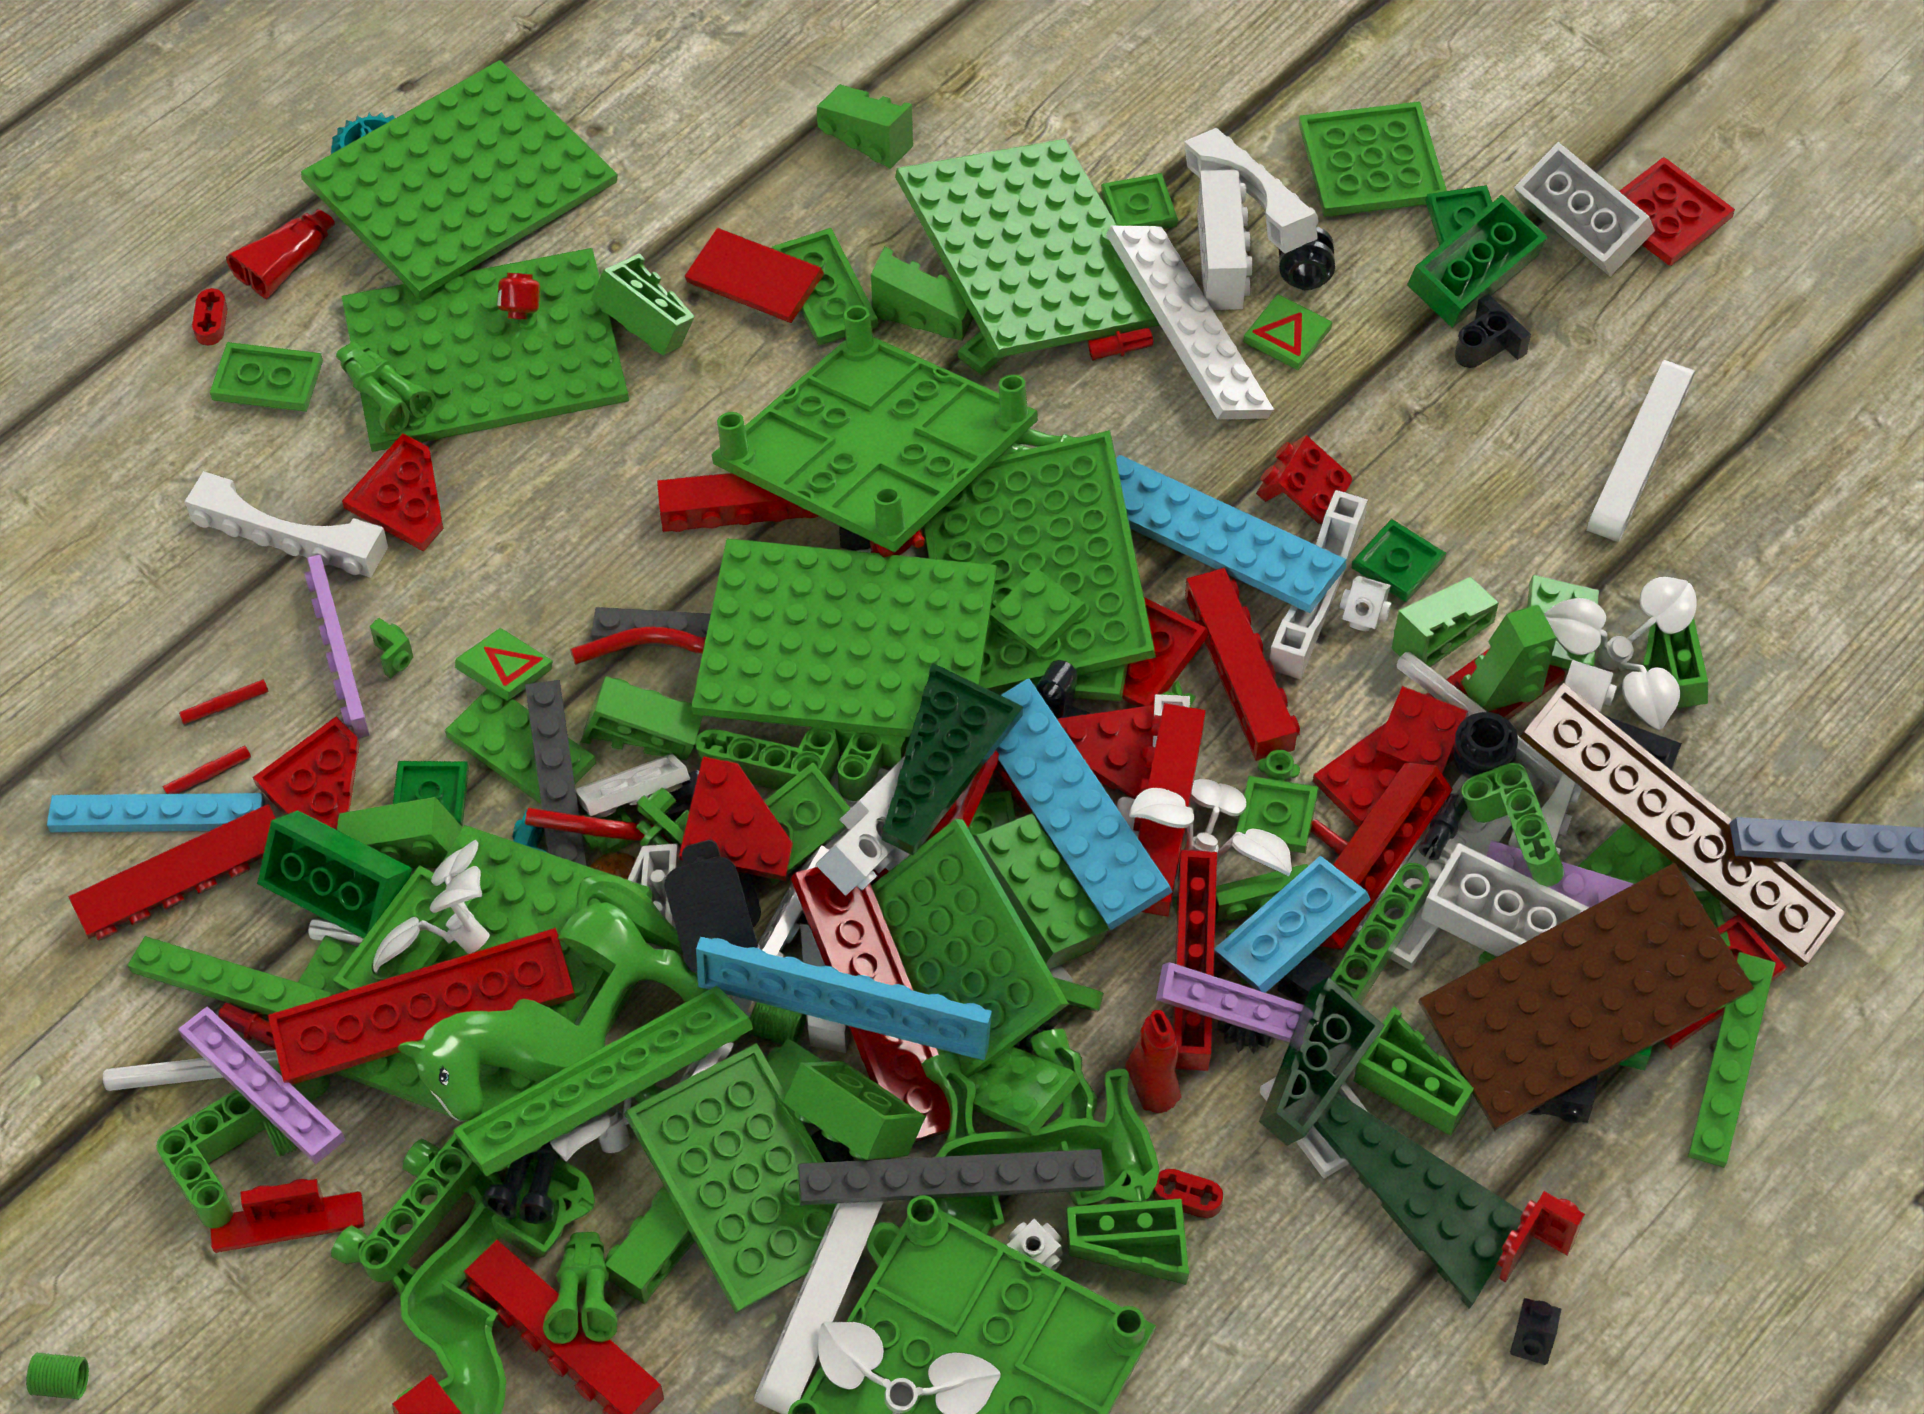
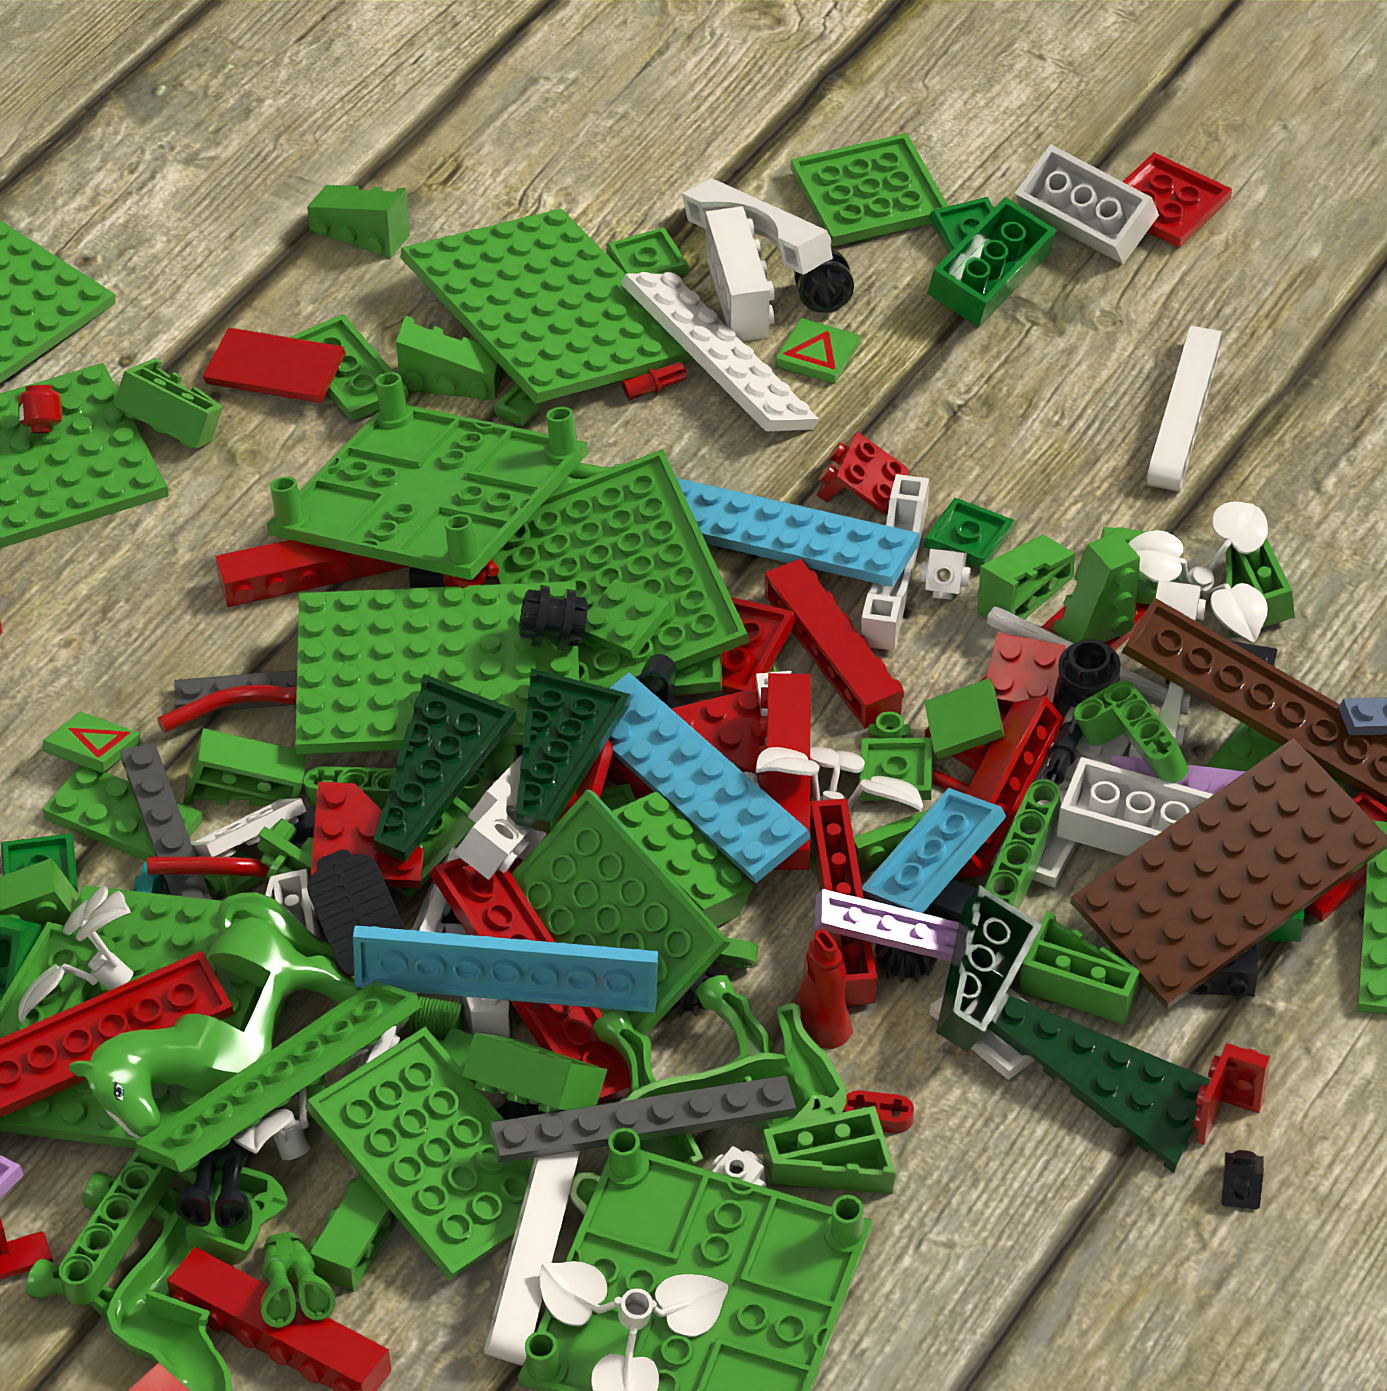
camera: 10 degrees left, 10 degrees down
bright green plate [968,1047,1080,1136] -> none
black tile [1455,294,1531,368] -> none
none -> dark green wing [373,674,516,862]
none -> black piece [519,585,588,651]
none -> bright green tile [924,678,1005,760]

